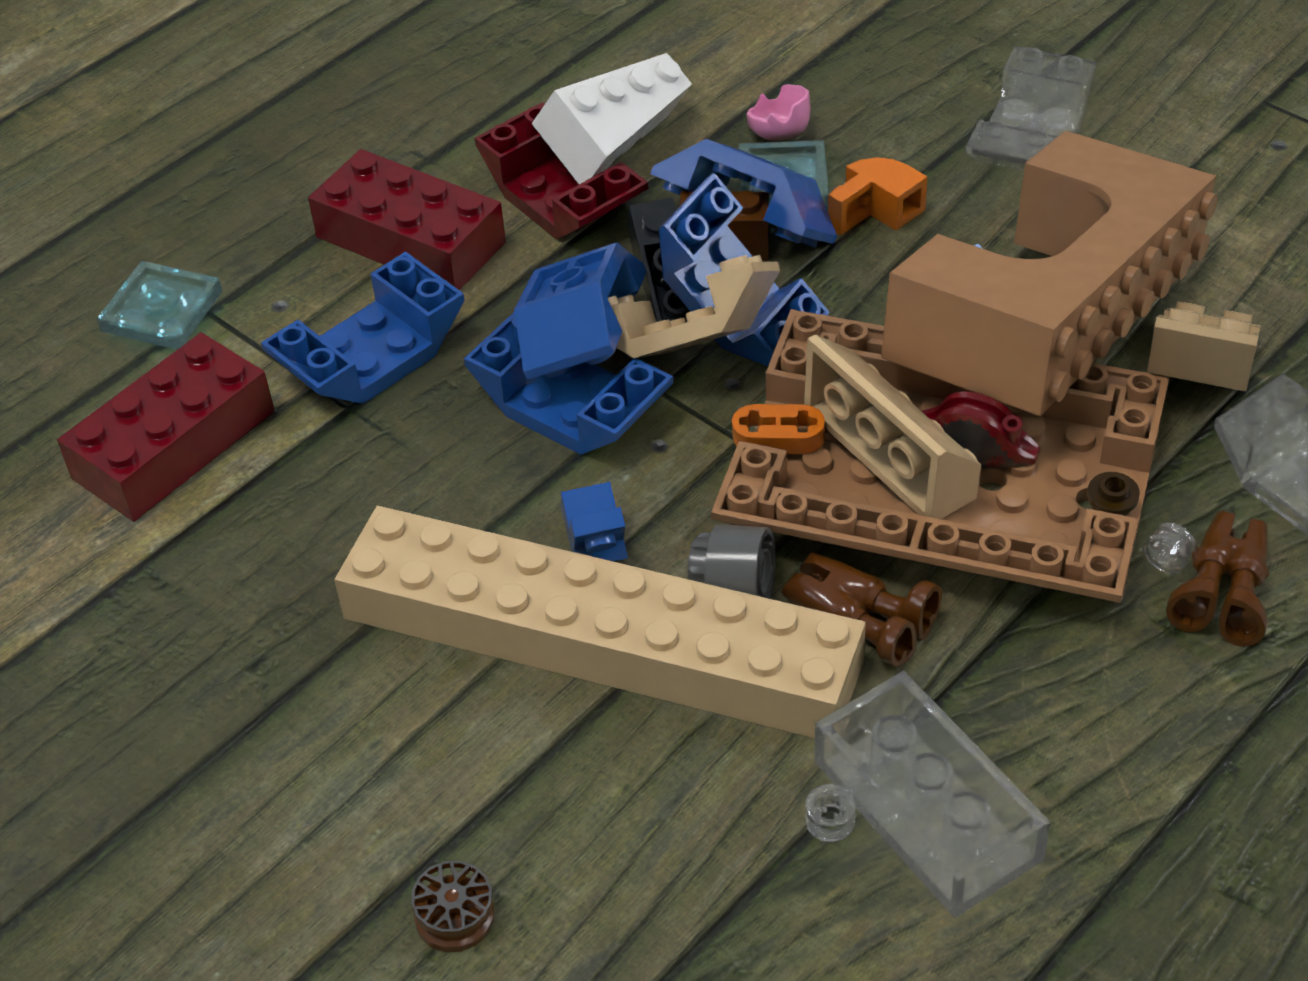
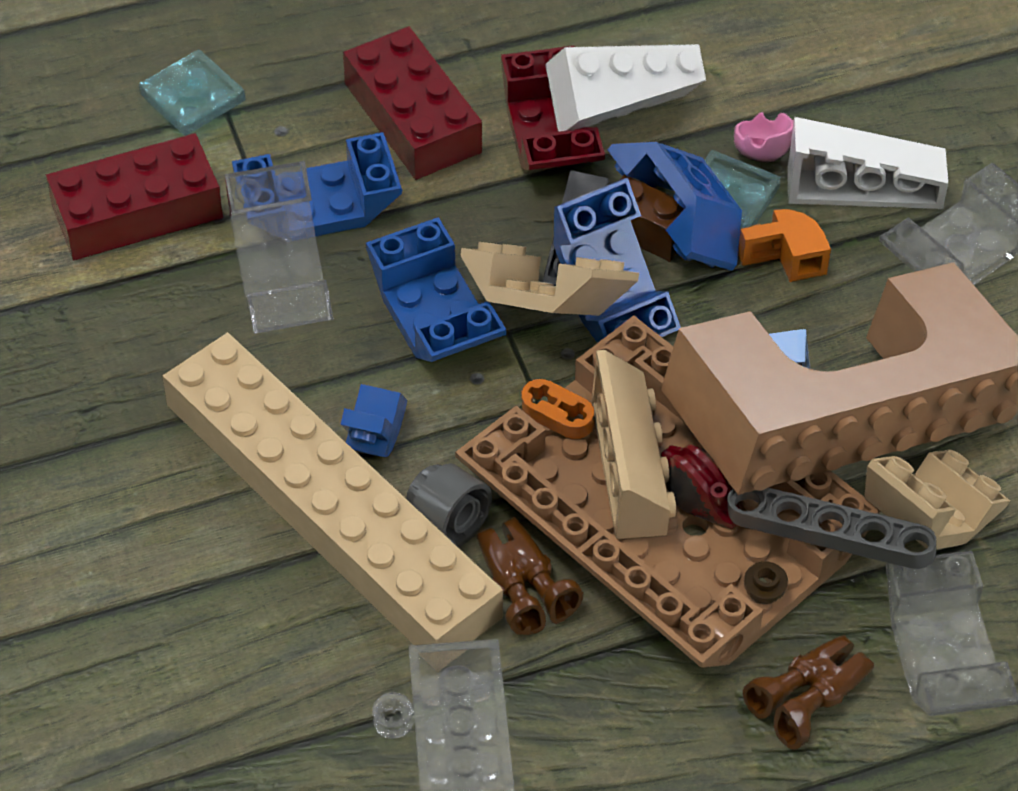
camera: 25 degrees right, 5 degrees up
reddish brown wheel [411,861,494,953] -> none
blue slope [514,242,647,380] -> none
clear bush [1143,522,1197,575] -> none
none -> clear slope [225,161,334,334]
none -> dark grey beam [728,488,937,569]
none -> white wedge [787,117,948,209]

